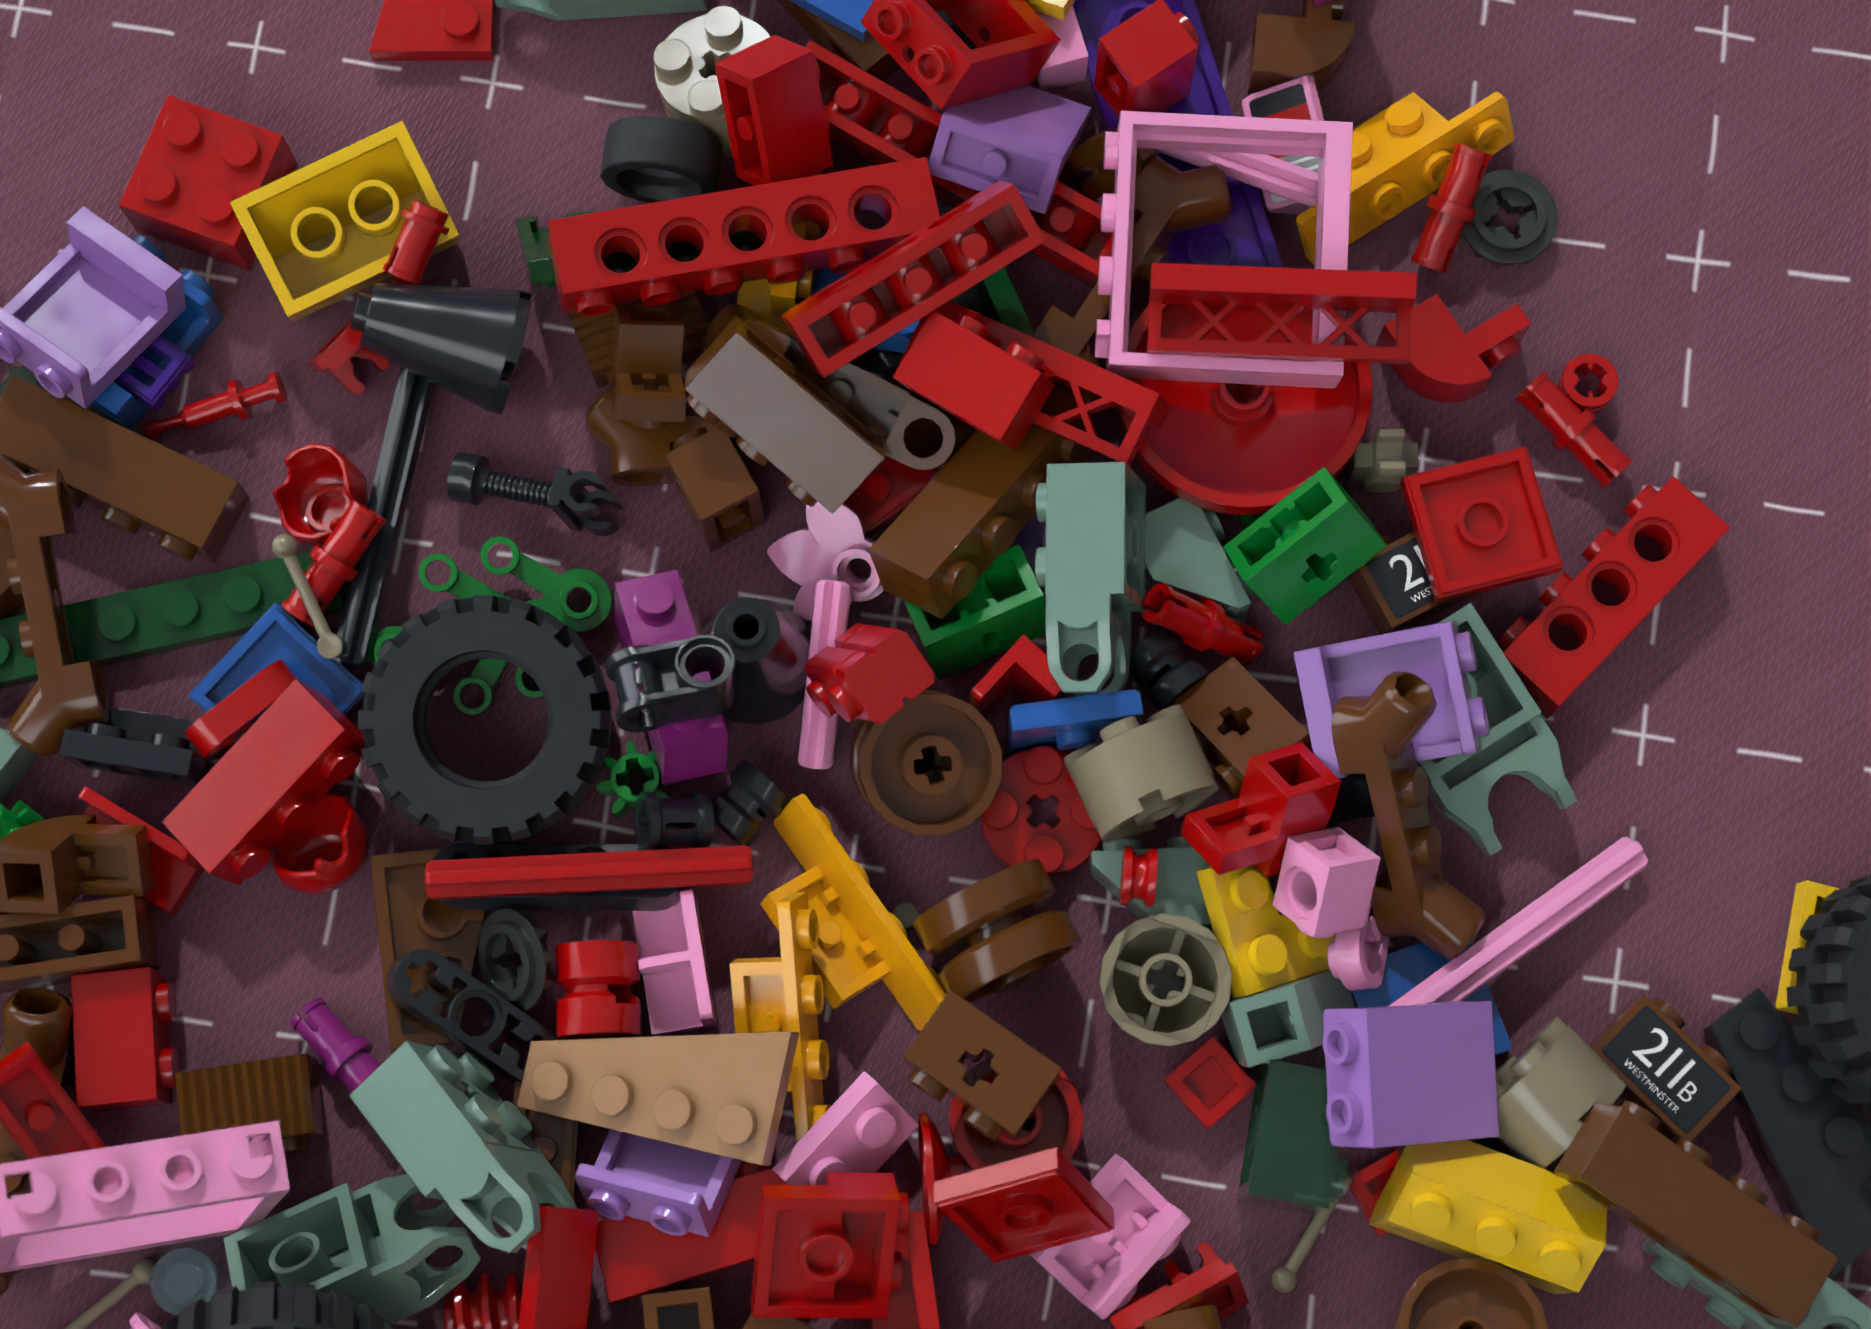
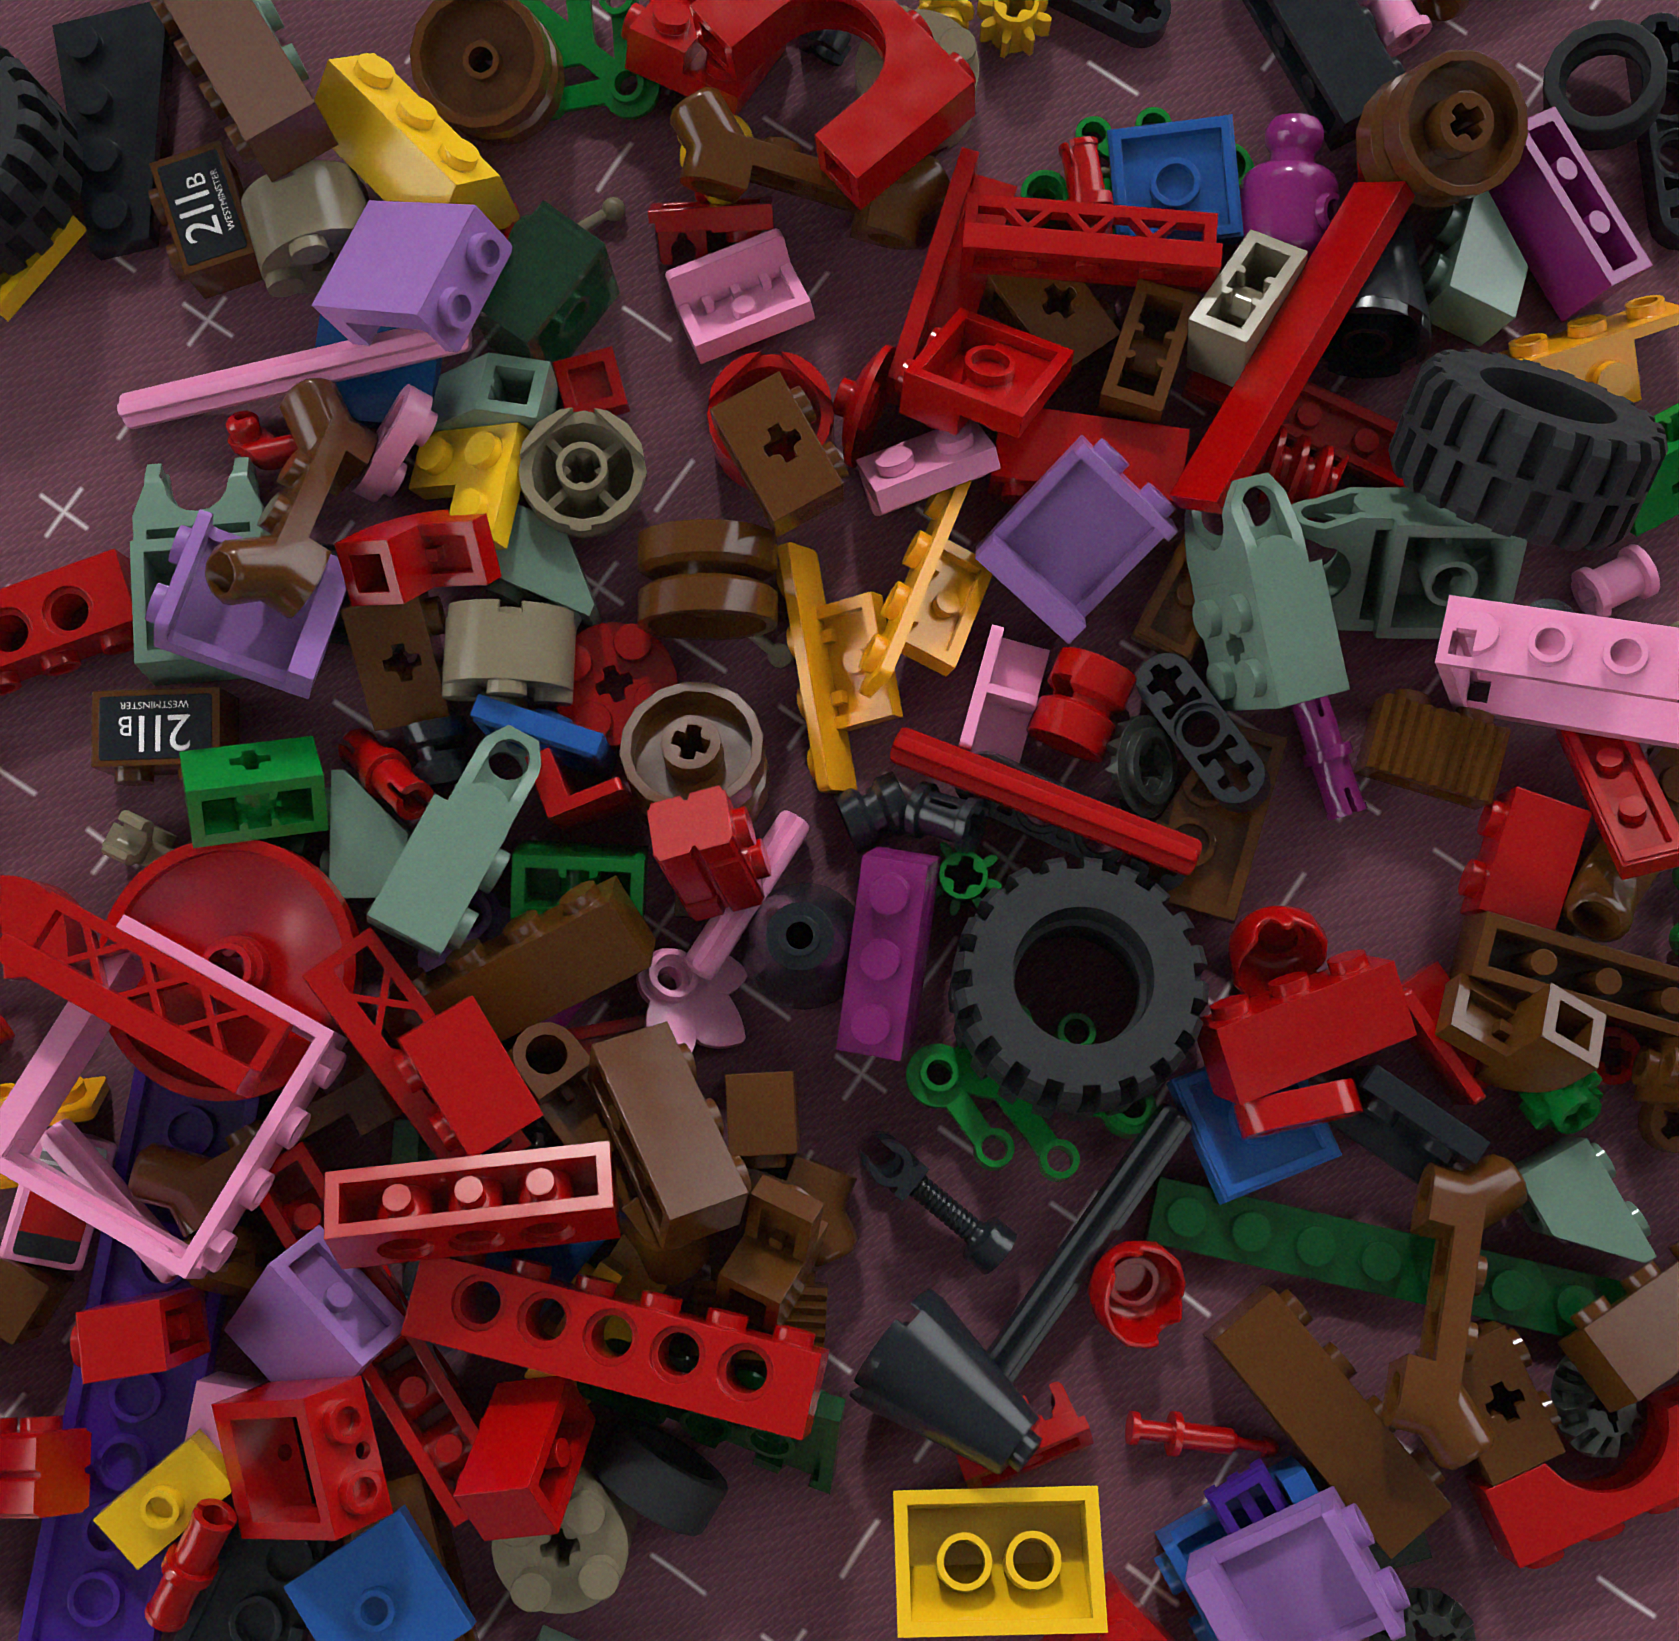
camera: 150 degrees left, 5 degrees up
dark tan hinge [272,534,344,659] -> none
red pin [281,498,387,627] -> none
red pin [383,199,450,285] -> none
medium nougat wing [517,1032,799,1165] -> none
black piece [605,635,736,733] -> none
red plate [933,1147,1115,1263] -> none
red bush [1120,845,1158,907] -> none
bright pink brick [1273,827,1381,938] -> none
red plate [1400,446,1564,603] -> none
none -> red arm [225,410,299,470]

